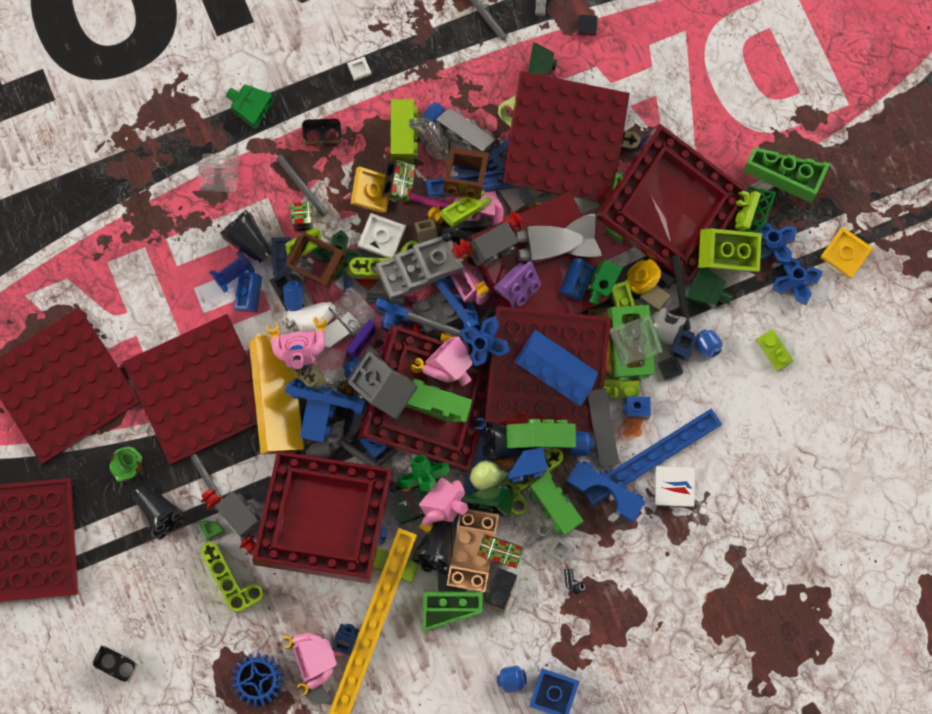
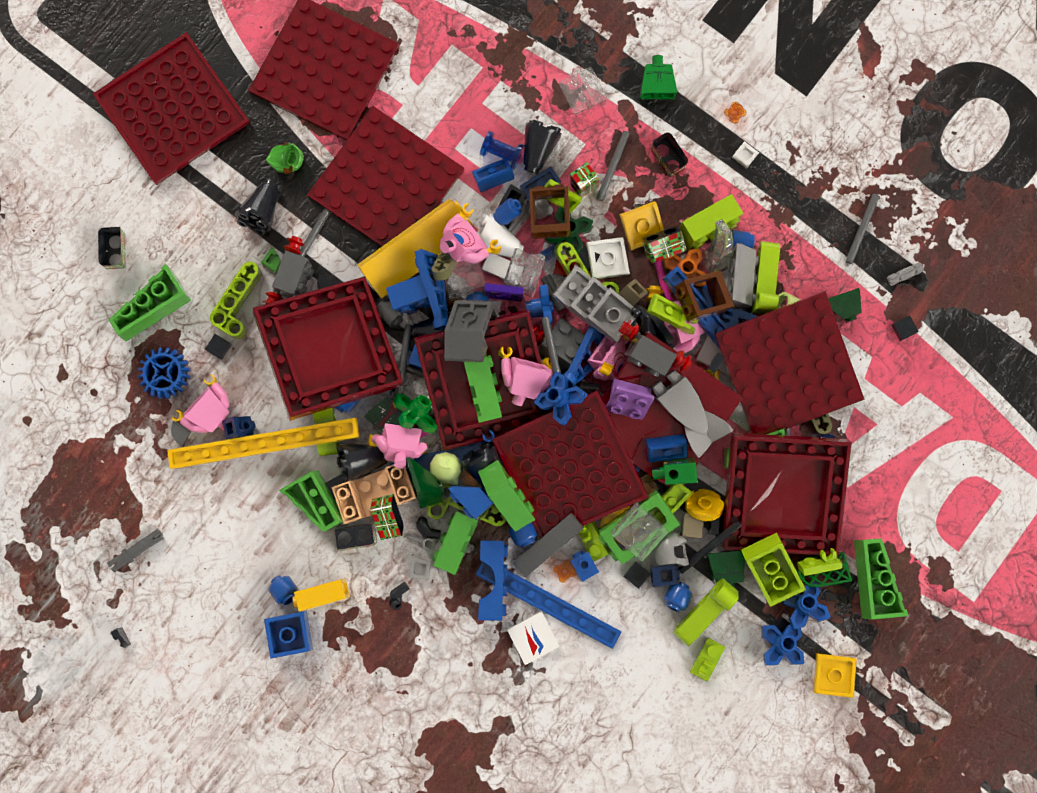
camera: 55 degrees right, 5 degrees up
blue slope [513,329,598,406] -> none
none -> bright green wedge [109,263,191,341]
none -> black tile [205,334,232,360]
none -> yellow window [293,578,350,612]
none -> black arm [416,517,441,540]
none -> orange plant [663,248,706,293]
none -> lime beam [673,578,739,646]
none -> clear orange plate [724,102,747,124]
none -> lime beam [752,241,780,314]

